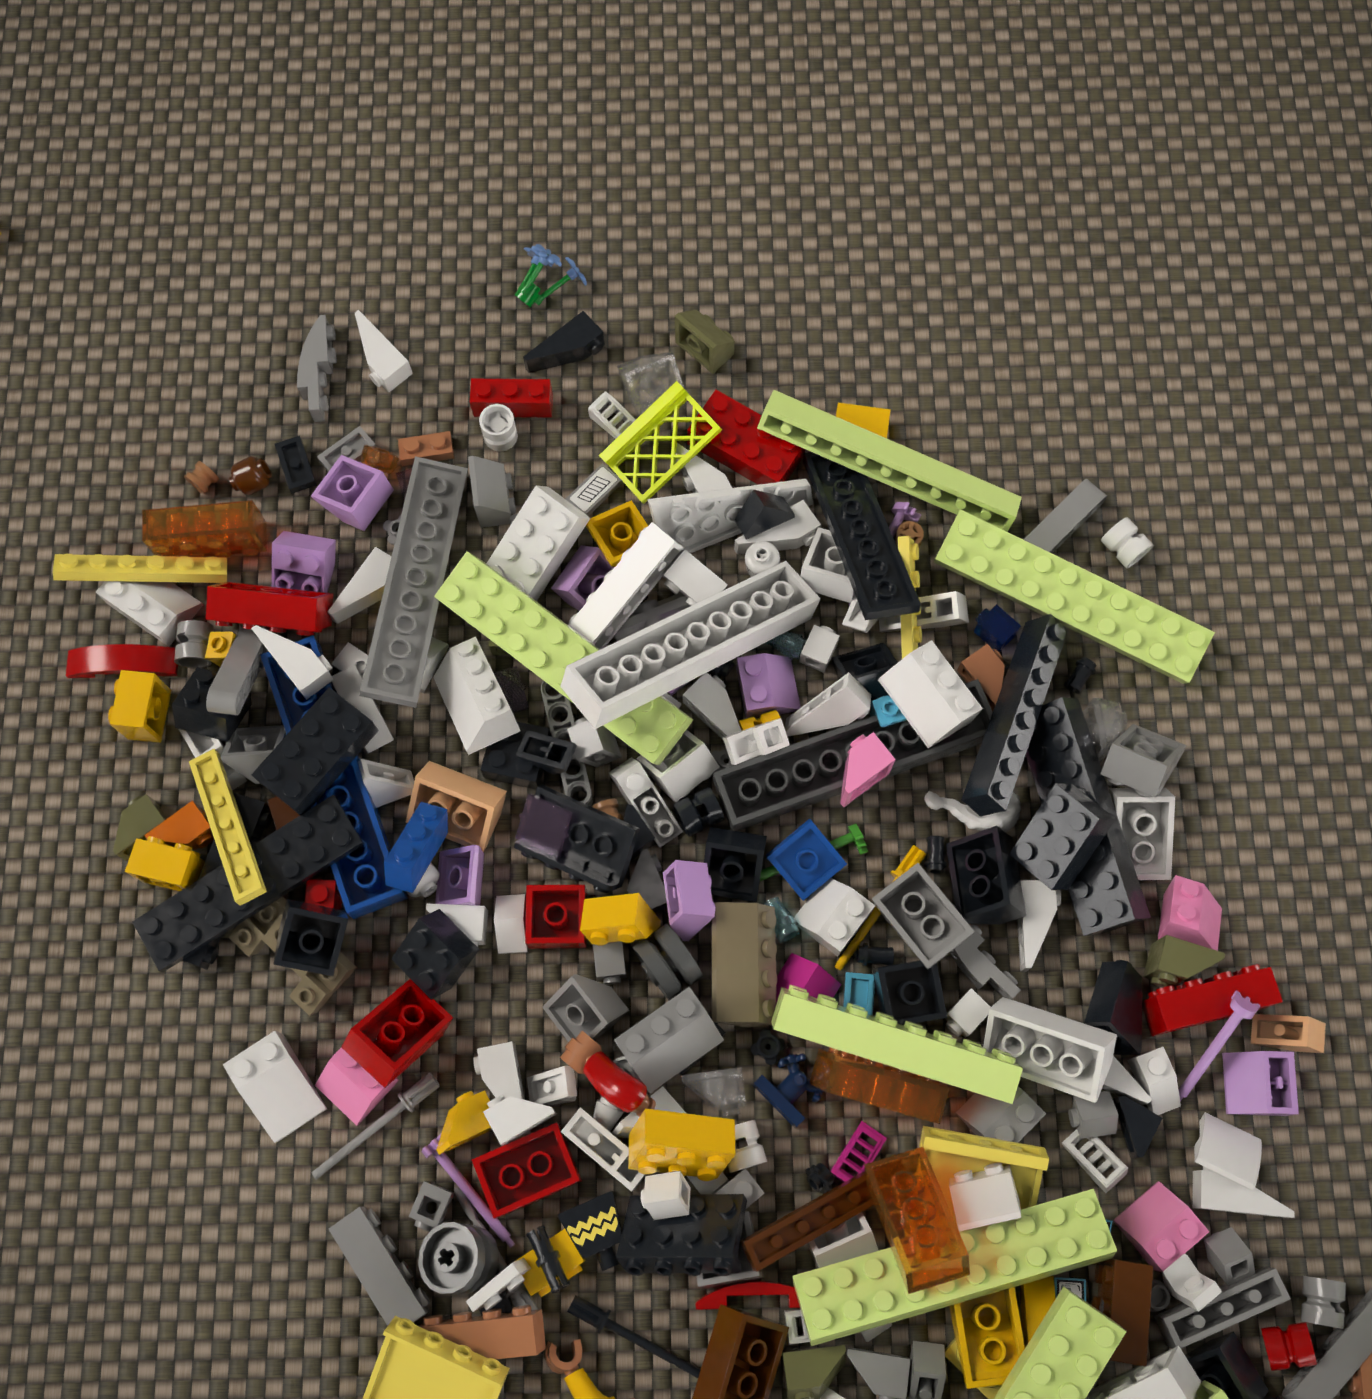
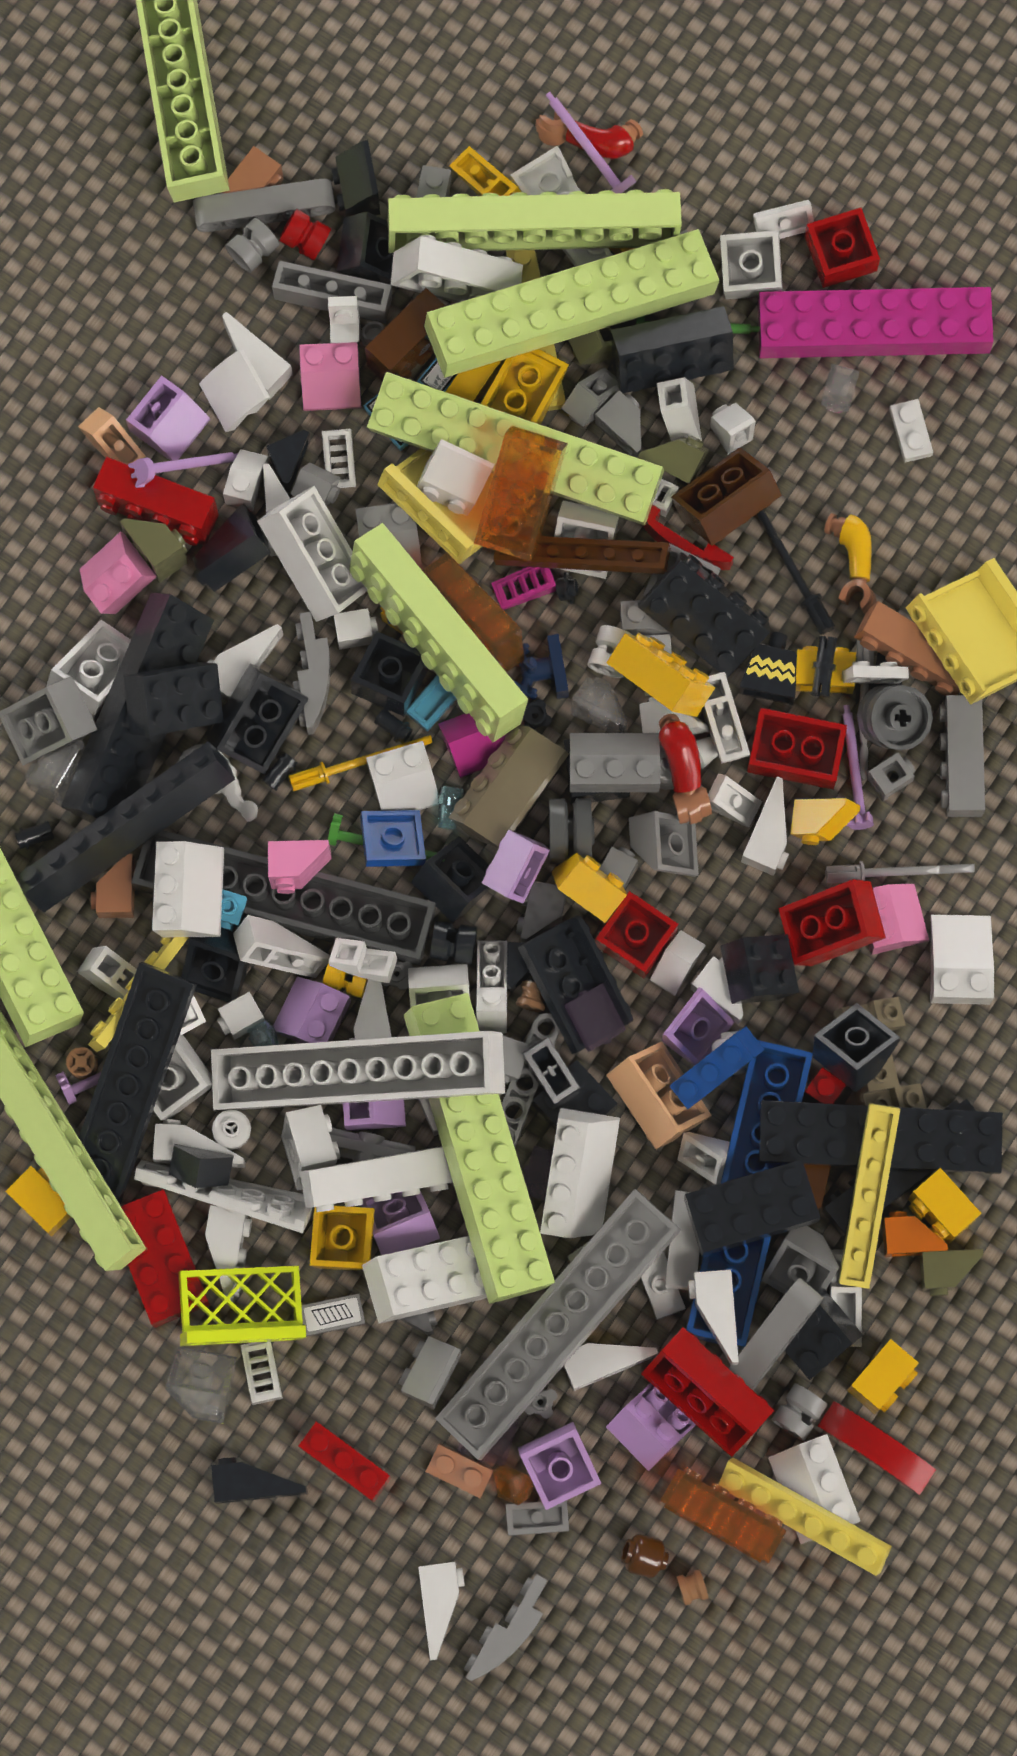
camera: 145 degrees left, 5 degrees up
yellow bracket [205,632,236,667] -> none
black plate [275,435,317,494] -> none
white wheel [479,404,518,452] -> none
white slope [483,1095,557,1146] -> none
plant [514,244,587,307] -> none
white brick [641,1171,691,1220] -> none
olive slope [675,309,735,374] -> none
light grey slope [872,863,975,969] -> none
clear blue brick [974,604,1021,652] -> none
light grey brick [1204,1227,1255,1286] -> none

